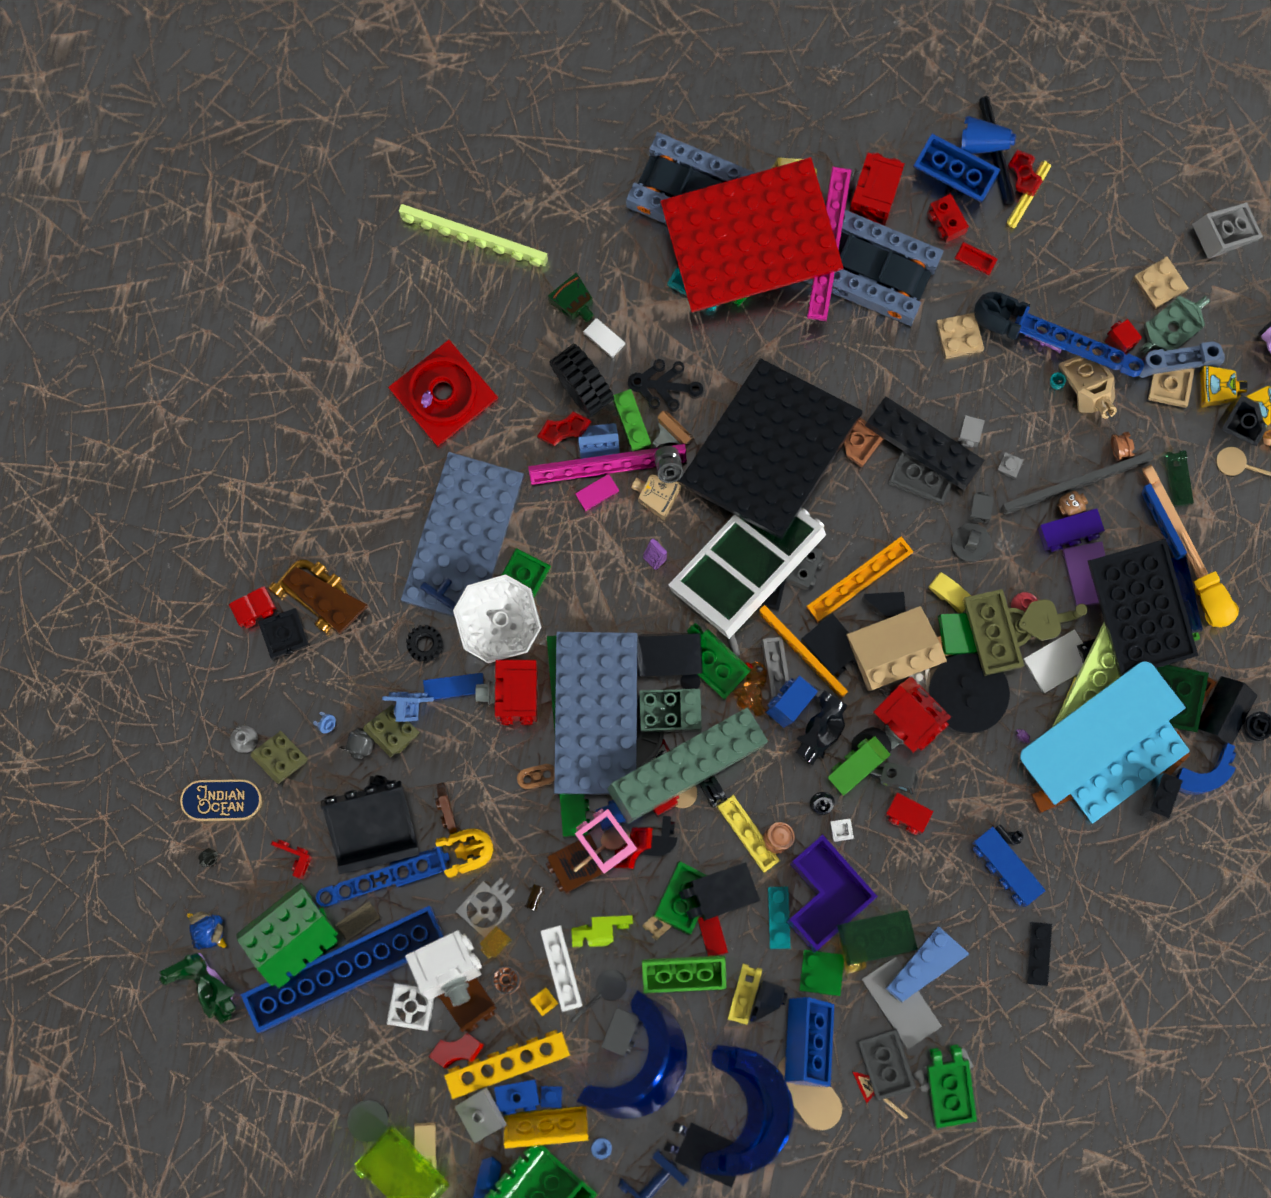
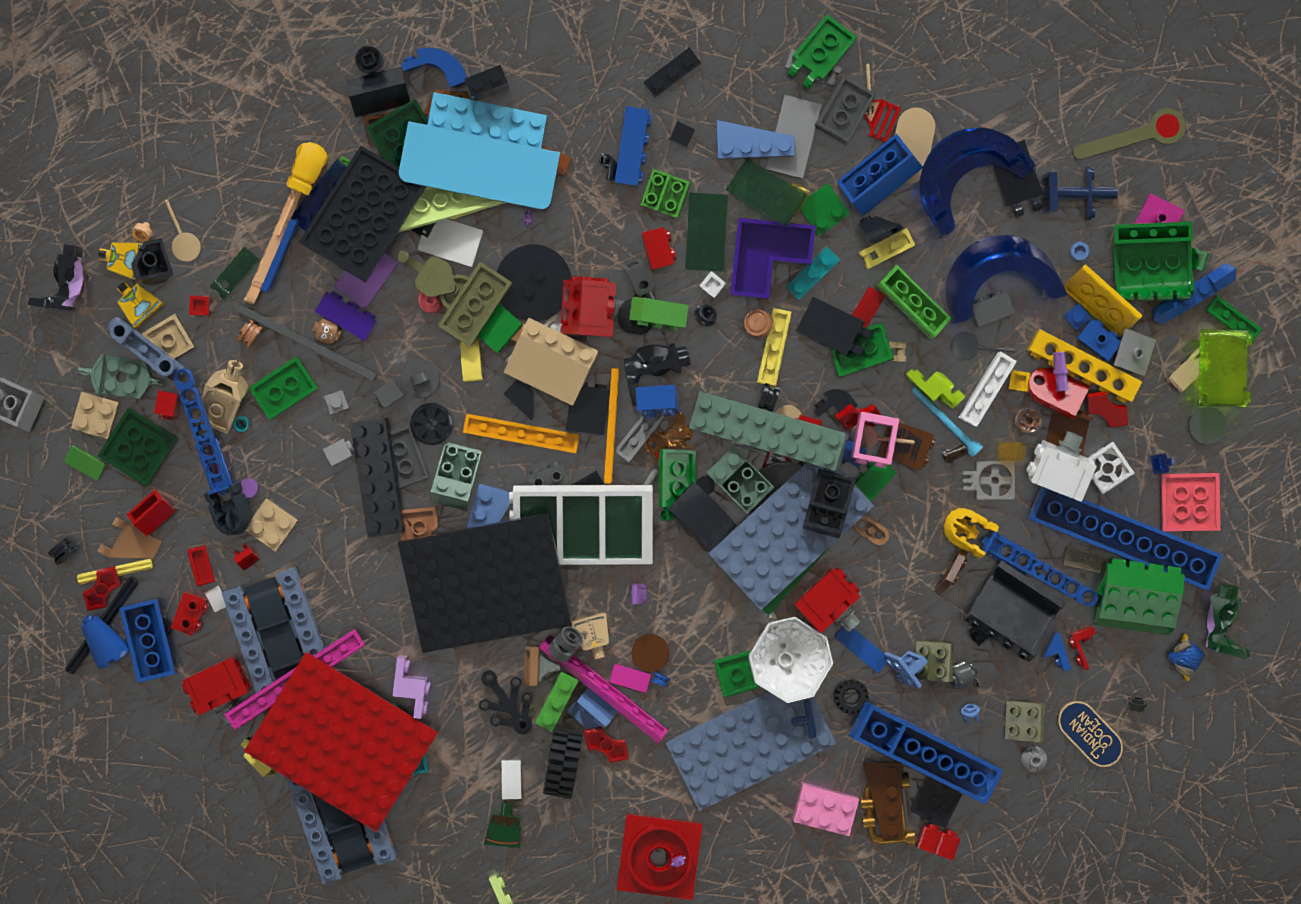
camera: 135 degrees left, 10 degrees up
none -> black wheel [47,536,78,565]
none -> bright green slope [64,445,107,481]
none -> medium nougat flag [97,517,162,559]
none -> dark green plate [98,407,178,487]
none -> red brick [127,489,175,537]
none -> red tile [189,295,210,316]
none -> white sticker [205,586,226,612]
none -> red tile [233,544,260,570]
none -> medium lavender tile [241,479,259,498]
none -> green plate [249,356,318,420]
none -> lavender bracket [392,655,431,719]
none -> black wheel [410,403,453,445]
none -> sand green slope [429,442,482,511]
none -> medium blue wing [467,484,510,528]
none -> reddish brown tile [631,634,670,672]
none -> bright green slope [640,169,691,219]
none -> blue bush [651,672,671,687]
none -> black tile [669,121,695,147]
none -> clear green tile [685,193,728,272]
none -> bright pink brick [792,782,859,836]
none -> black slope [802,469,856,538]
none -> blue slope [849,701,1004,804]
none -> red tile [868,100,901,143]
none -> medium azure piece [911,386,983,457]
none -> tile [1028,367,1090,419]
none -> blue slope [1041,631,1072,671]
none -> medium lavender pin [1053,352,1069,391]
none -> clear blue tile [1150,453,1175,474]
none -> coral plate [1161,473,1220,532]

